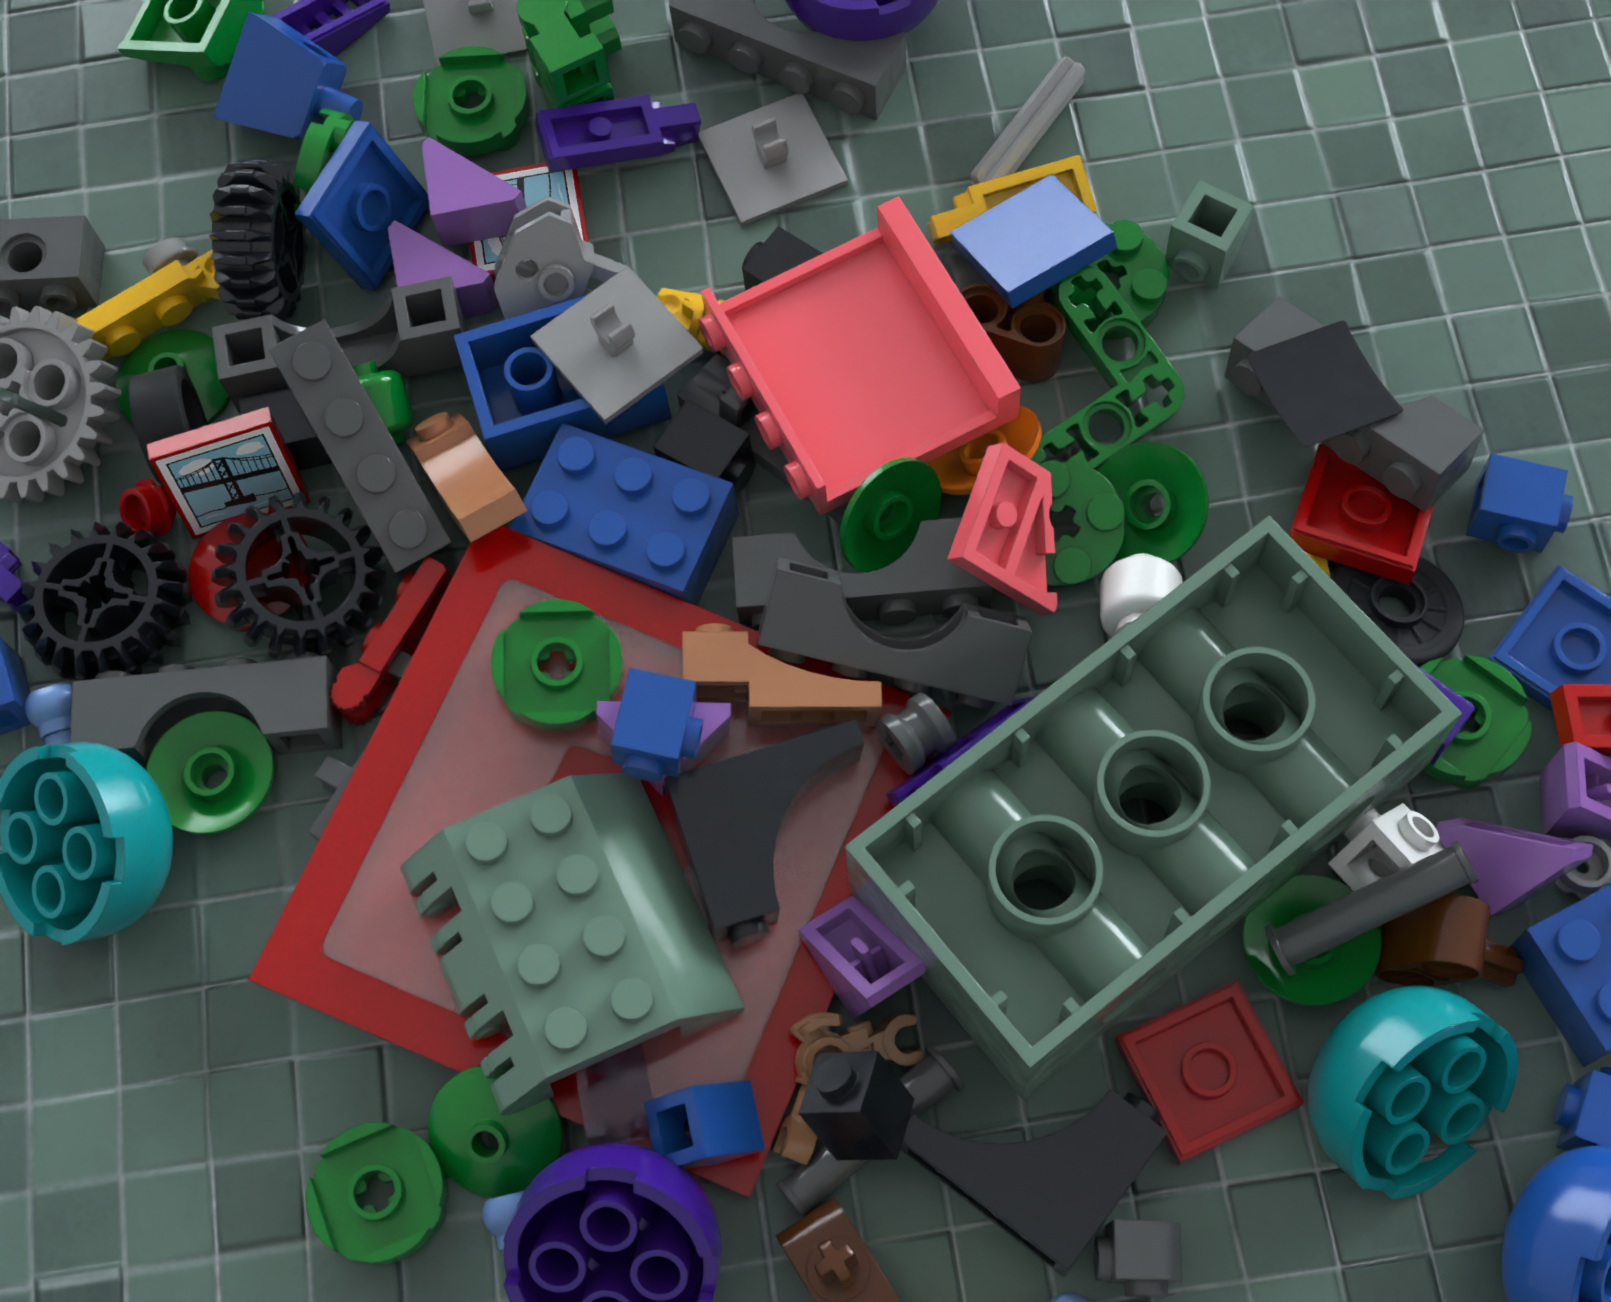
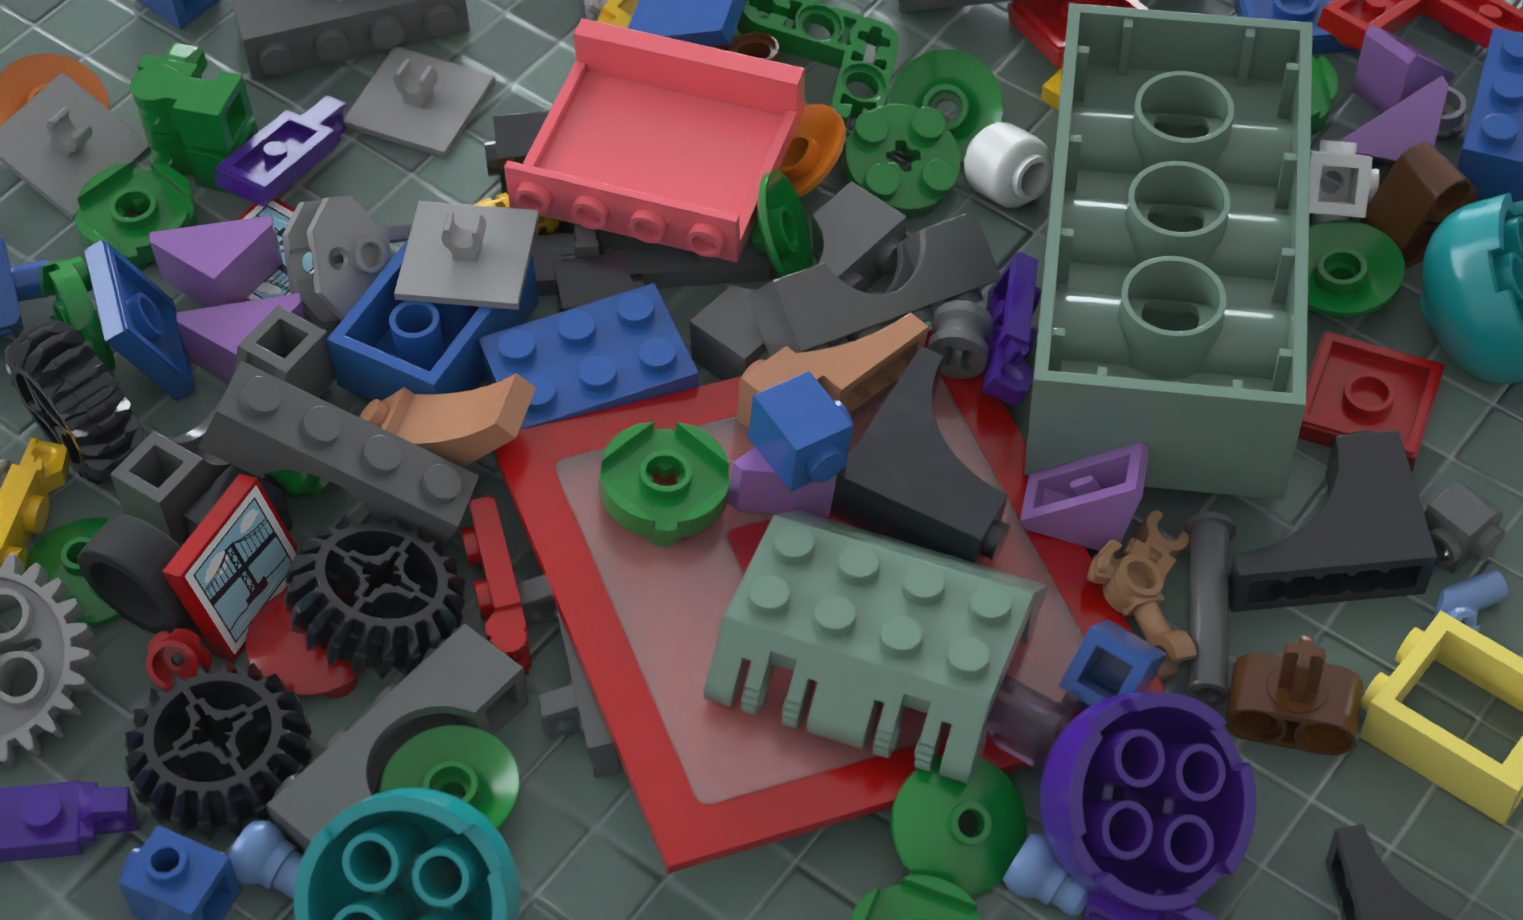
camera: 50 degrees left, 15 degrees down
black brick [798,1051,915,1160] -> none
coral wing [947,442,1058,615] -> none
dark grey pin [1265,841,1479,976] -> none

